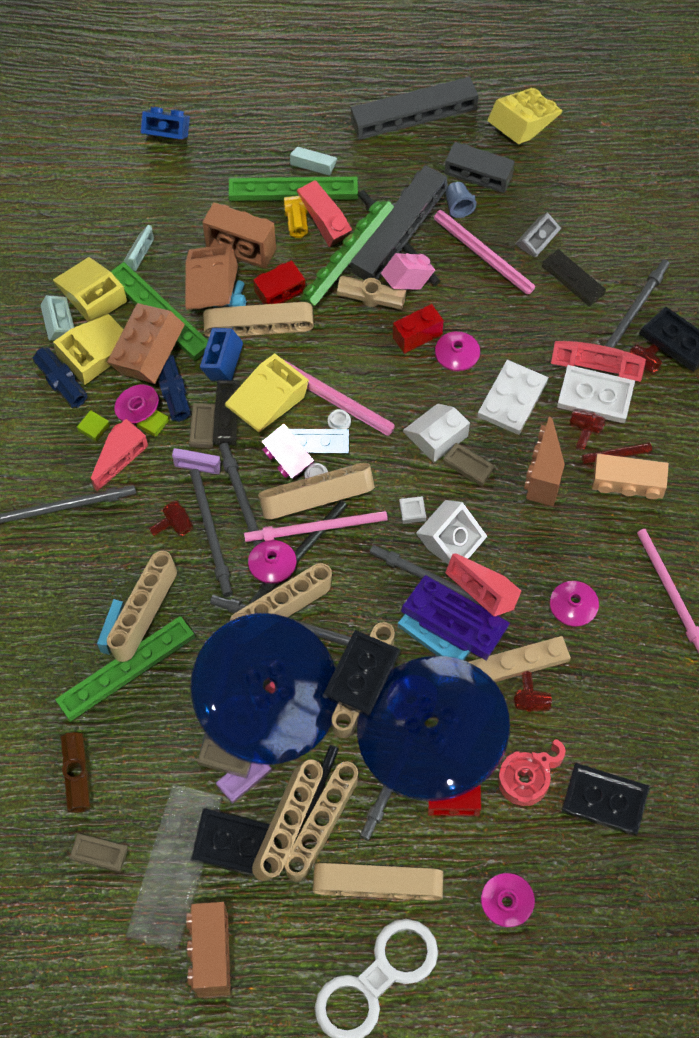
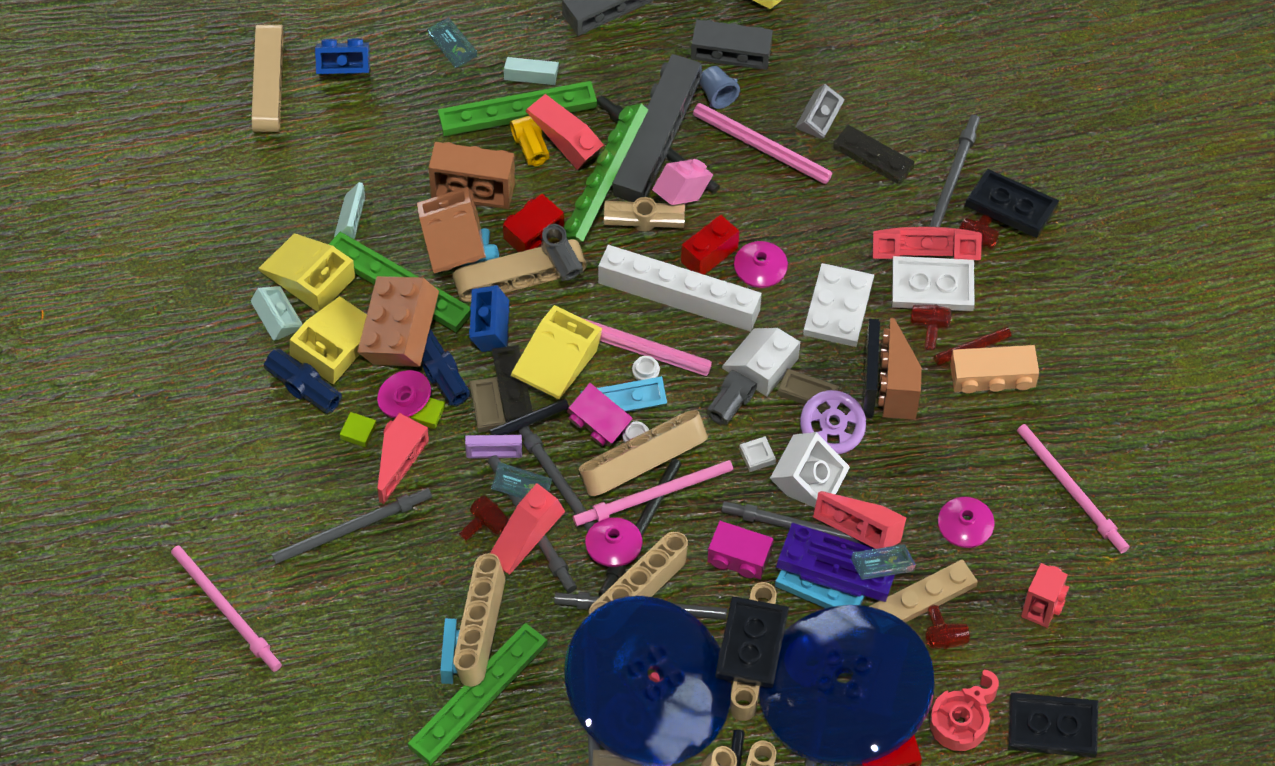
camera: 15 degrees left, 5 degrees down
none -> tan beam [252,24,284,132]
none -> clear light blue tile [427,17,477,68]
none -> black bar [489,398,569,435]
none -> coral slope [490,483,565,575]
none -> clear light blue tile [491,462,552,499]
none -> dark grey piece [541,224,583,281]
none -> white brick [598,245,762,332]
none -> dark grey piece [707,370,757,425]
none -> dark pink brick [707,521,773,580]
none -> lavender plate [800,390,866,454]
none -> clear light blue tile [851,544,916,580]
none -> black tile [863,319,880,419]
none -> coral brick [1021,563,1069,628]

